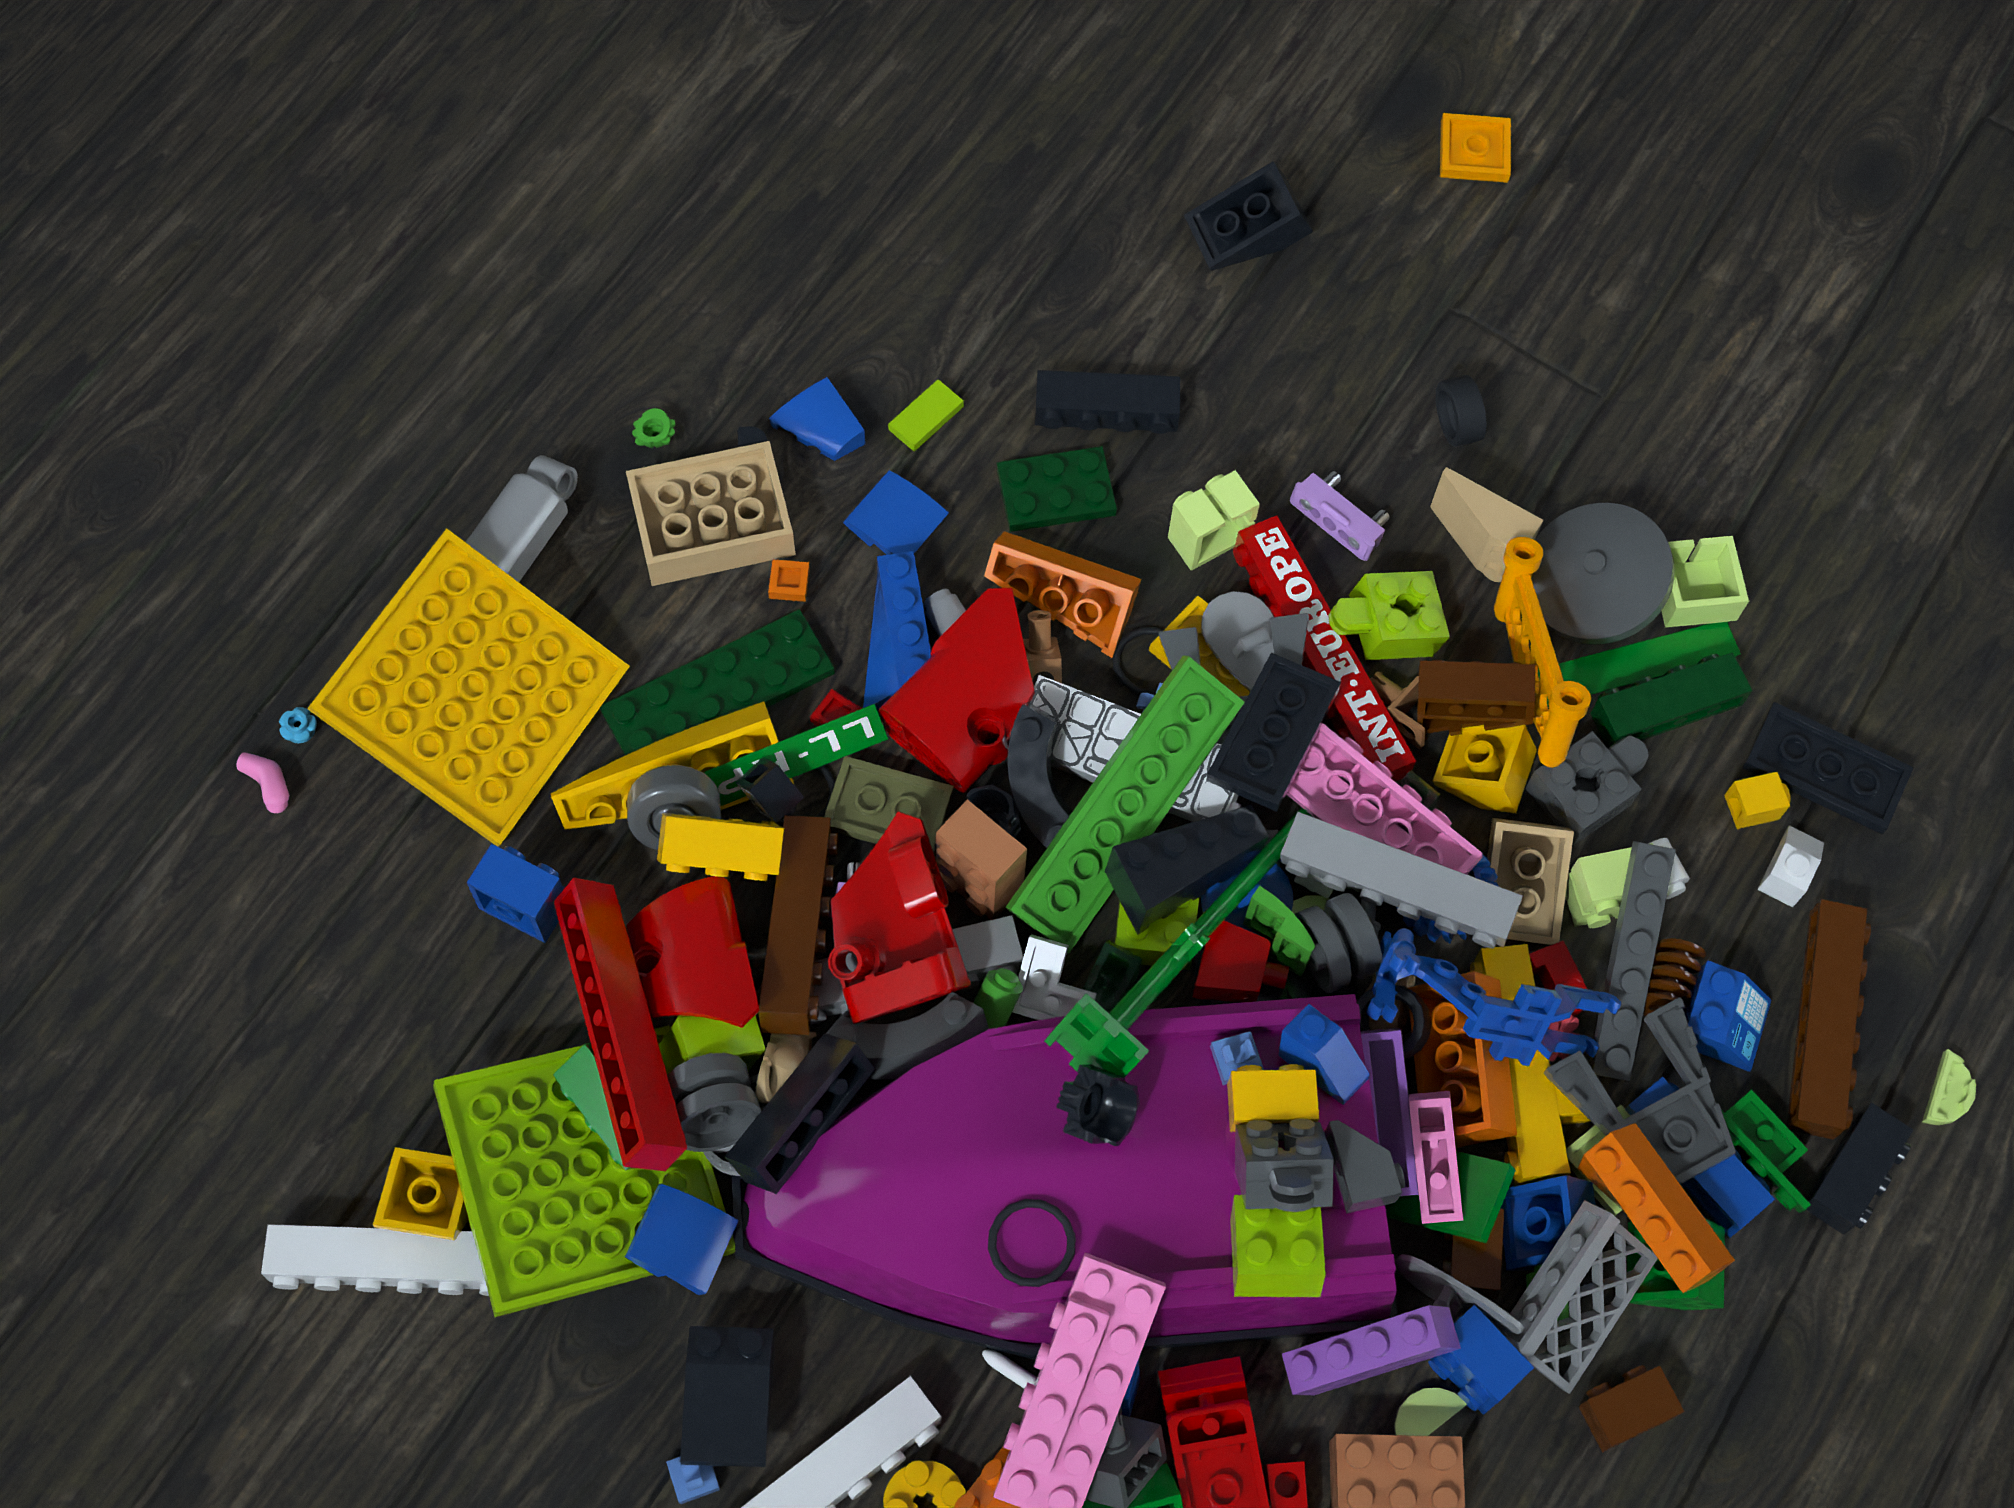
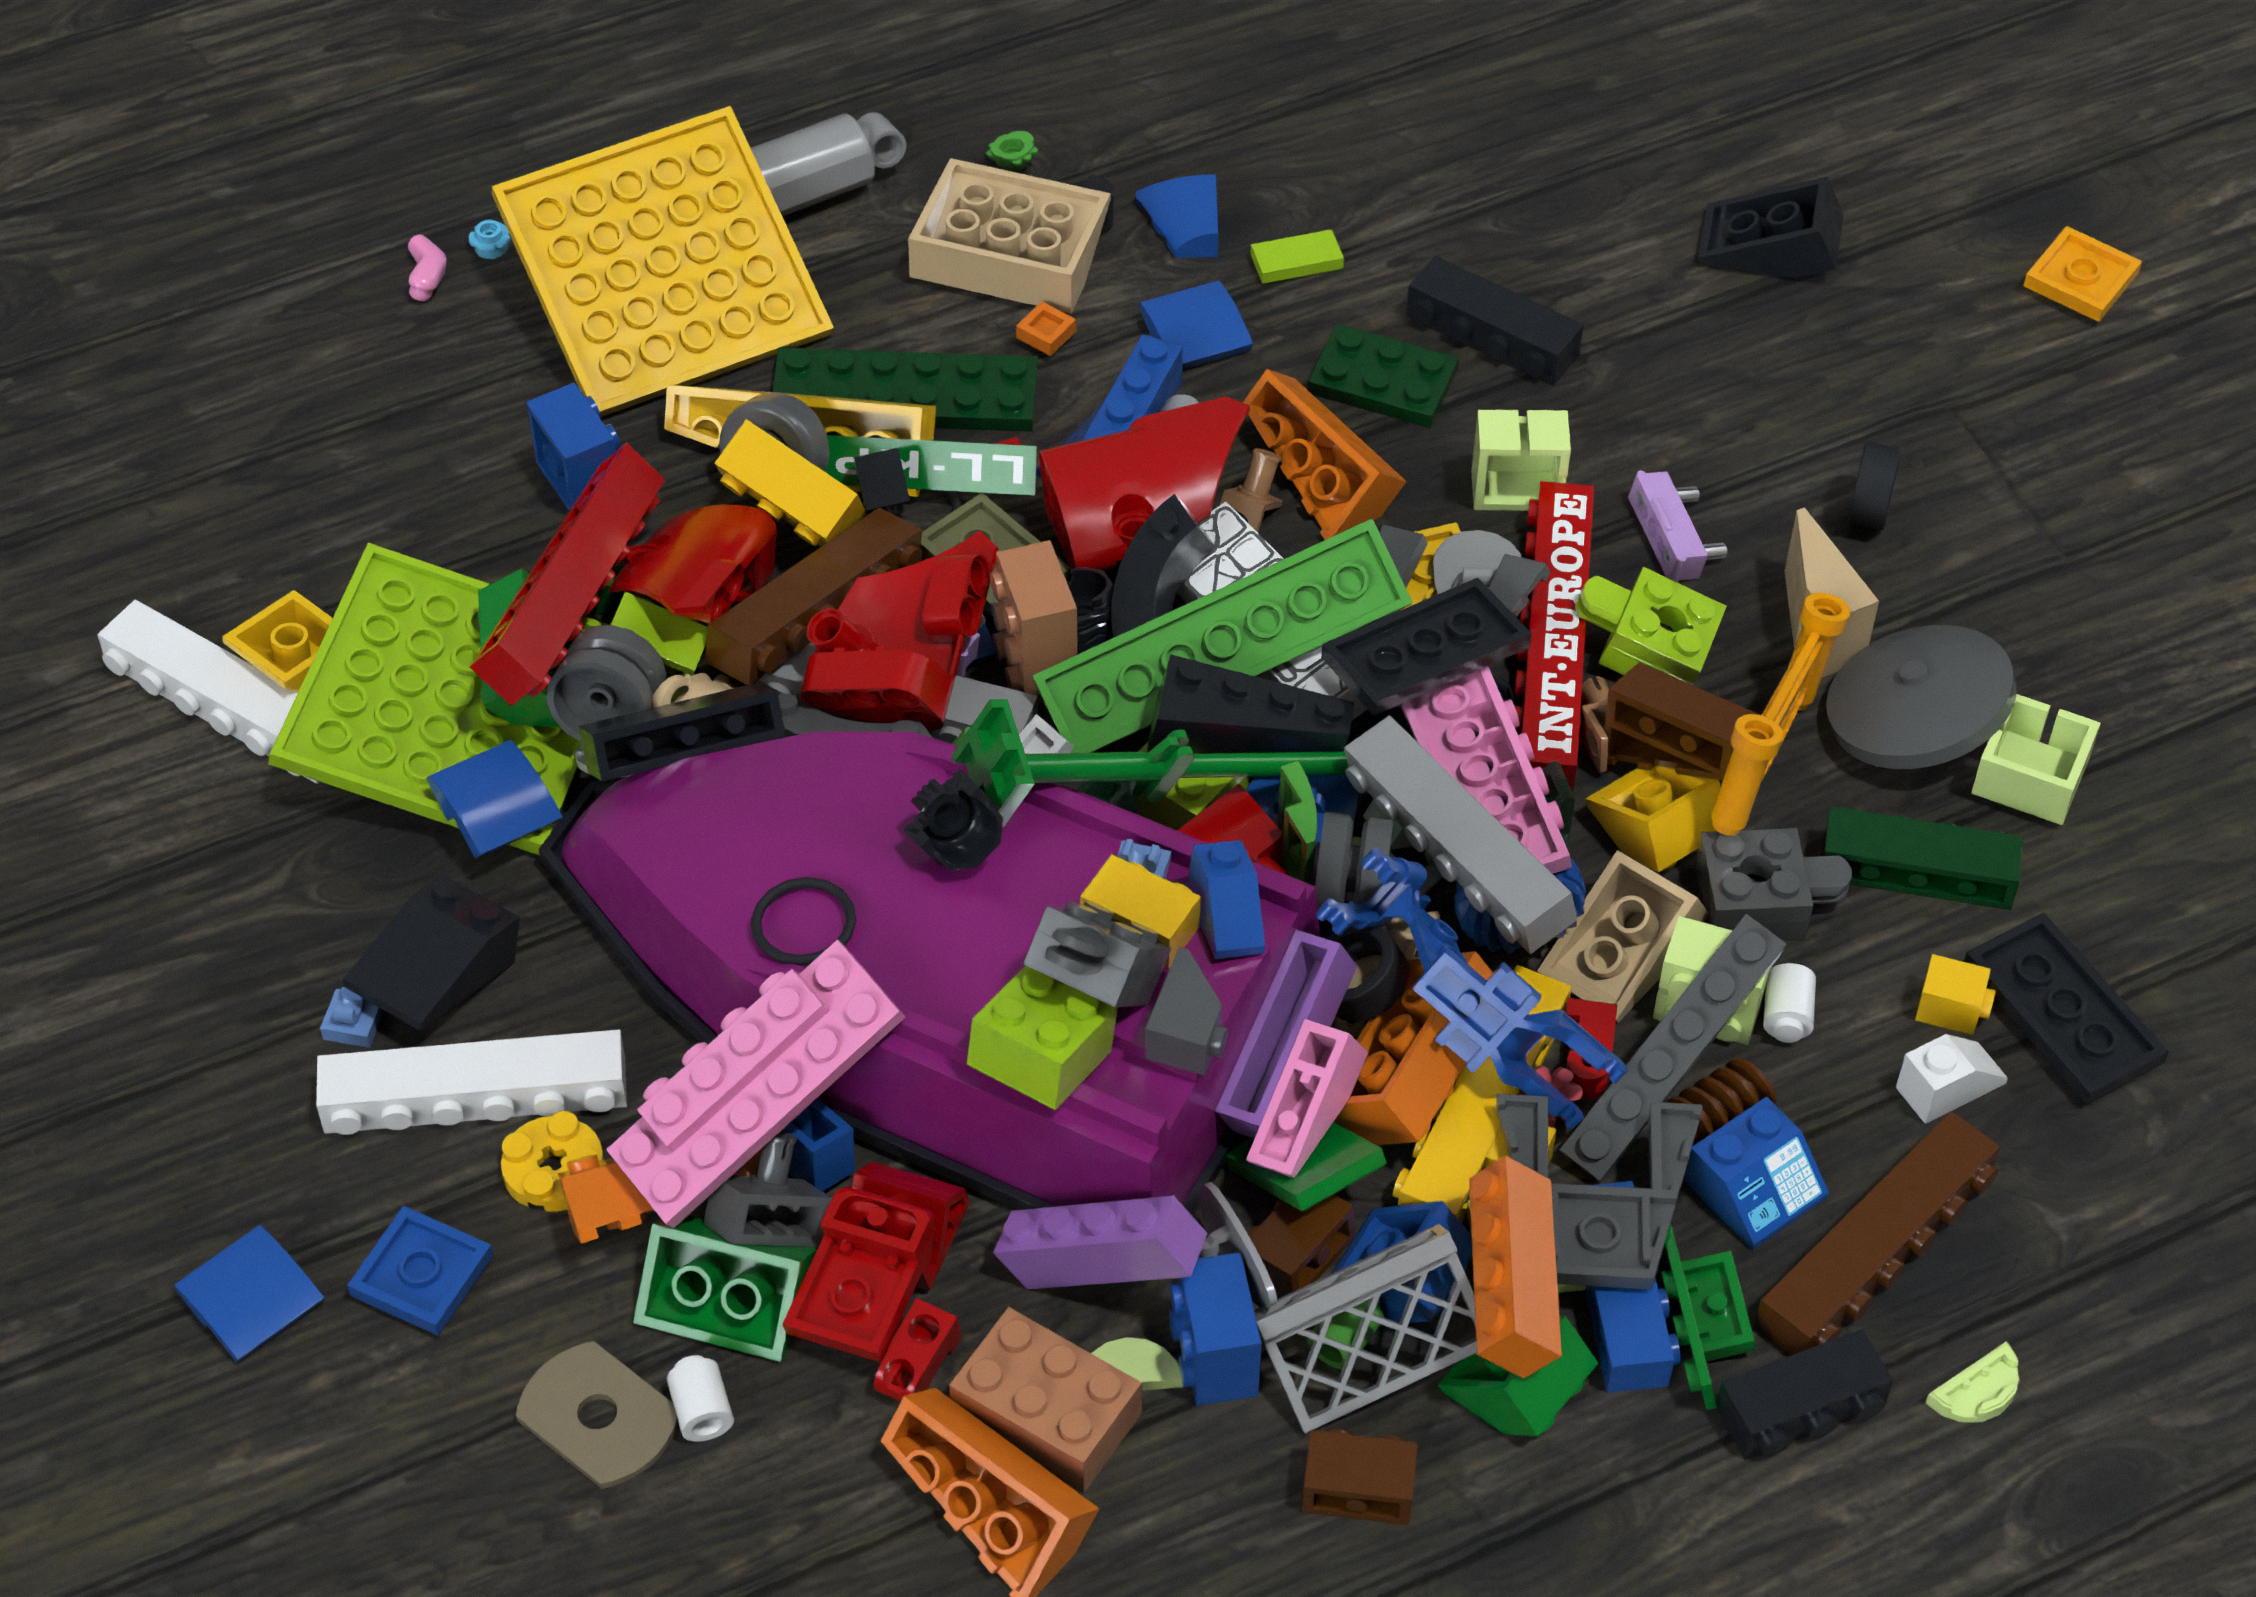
camera: 35 degrees right, 15 degrees down
green sticker [1538,622,1741,706] -> none

